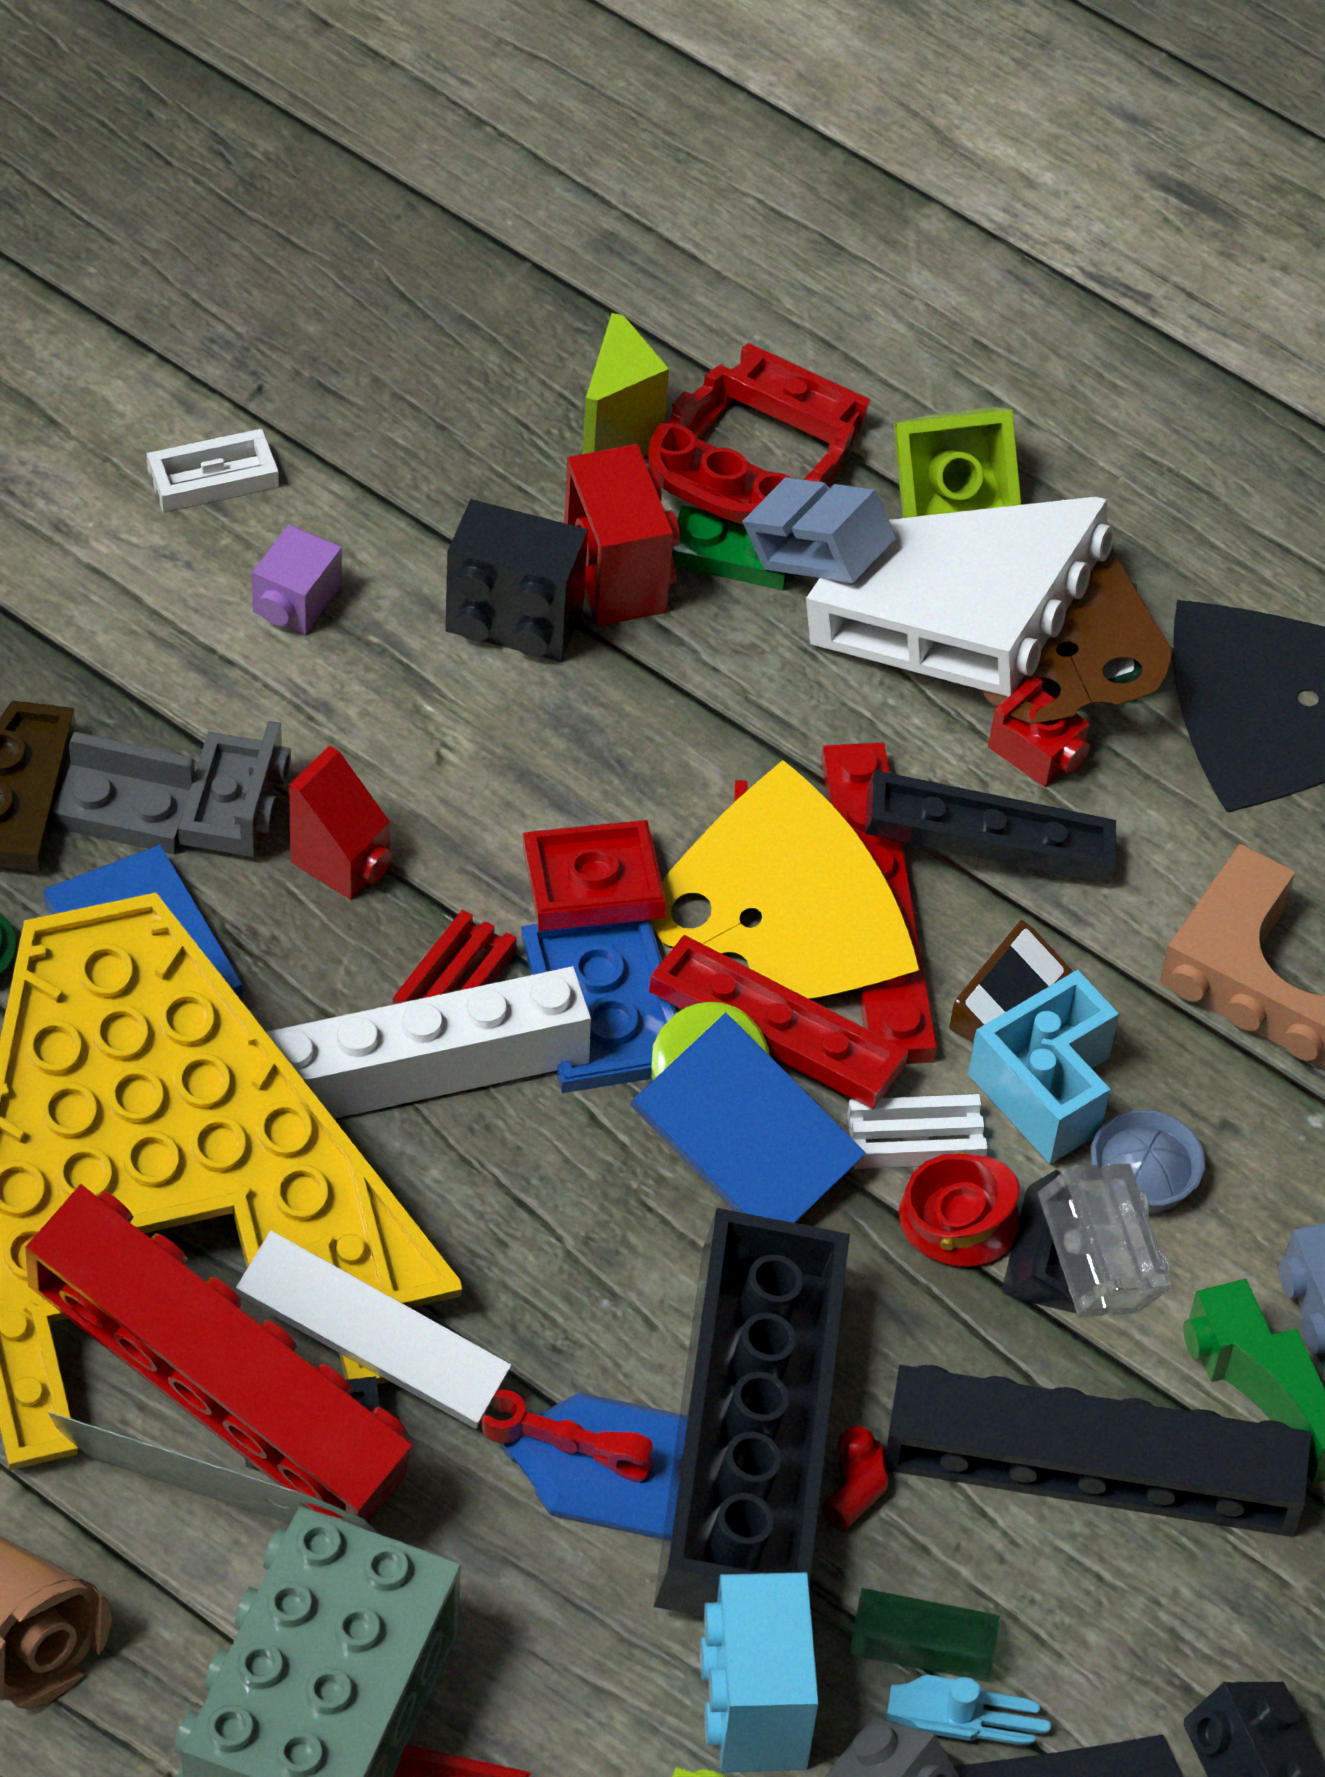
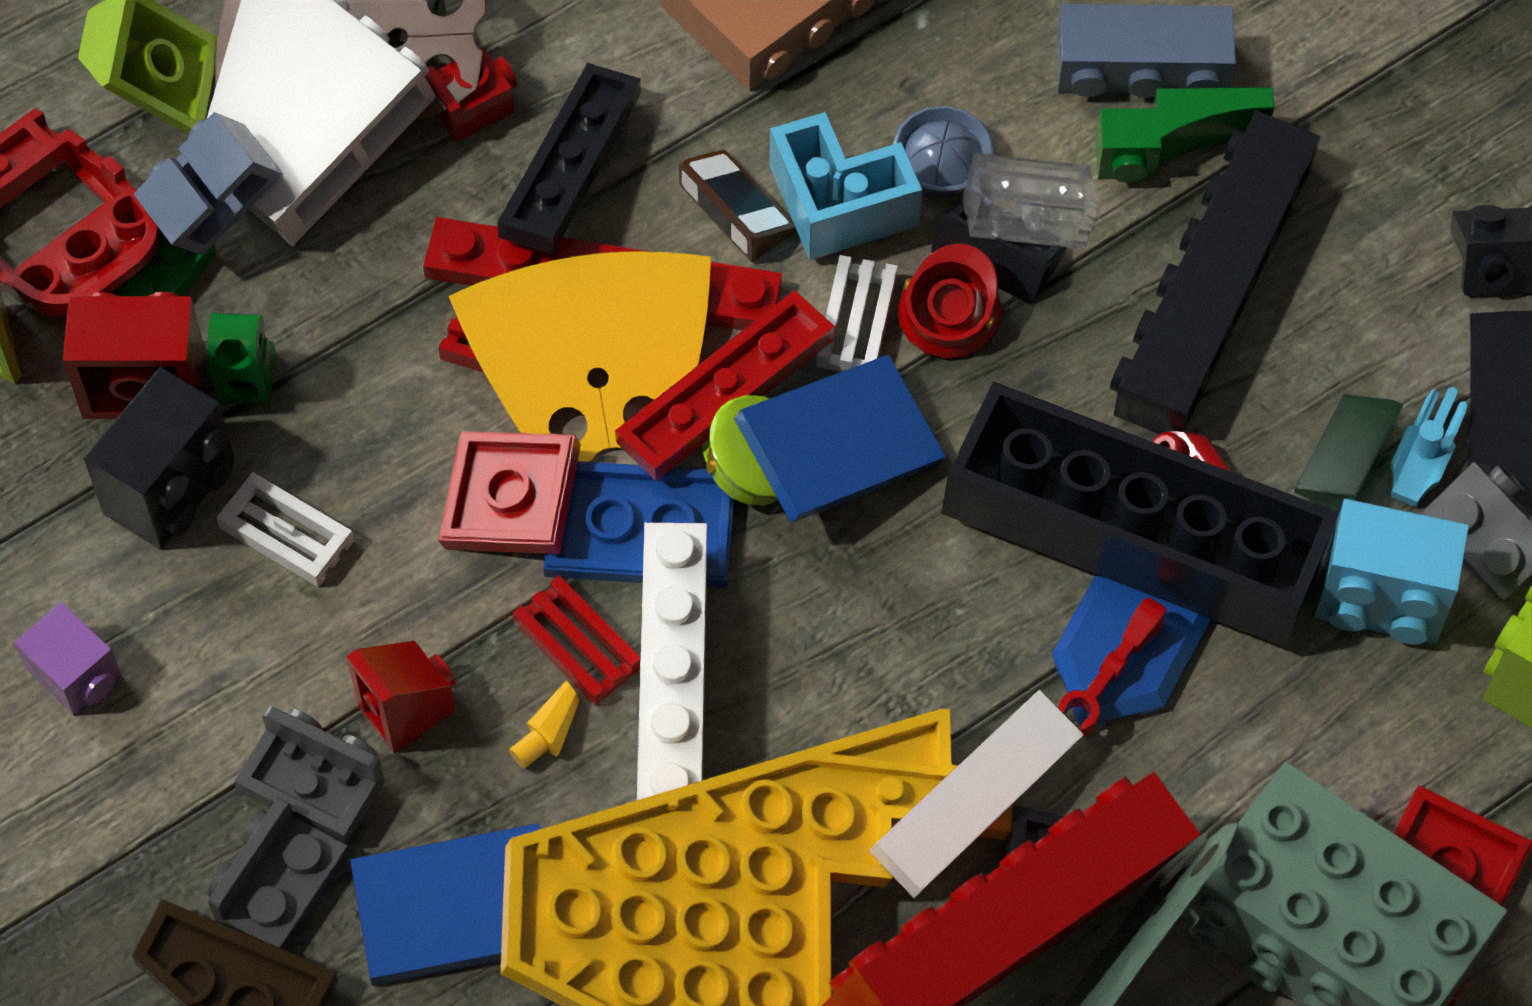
camera: 70 degrees left, 10 degrees up
none -> green leg [207,313,276,405]
none -> white tile [216,472,354,588]
none -> yellow bar [509,681,580,769]

